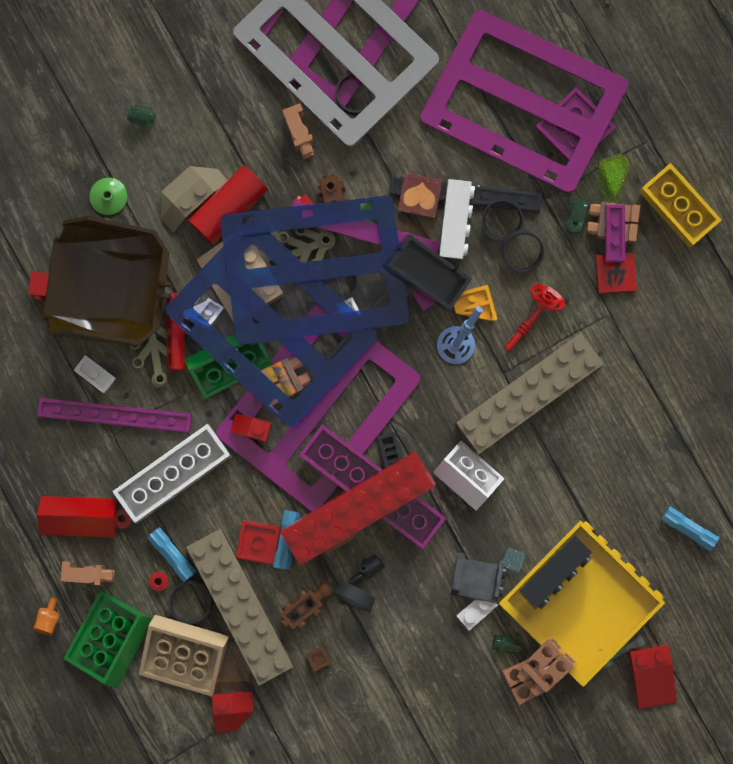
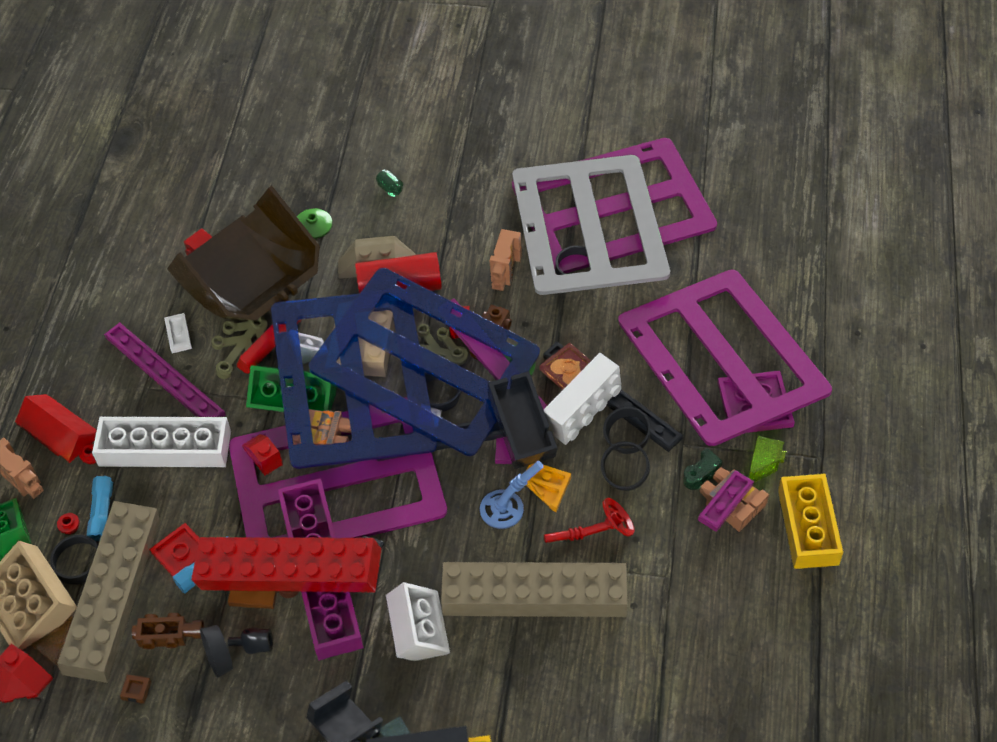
camera: 35 degrees right, 30 degrees down
red tile [595,253,637,294] -> none

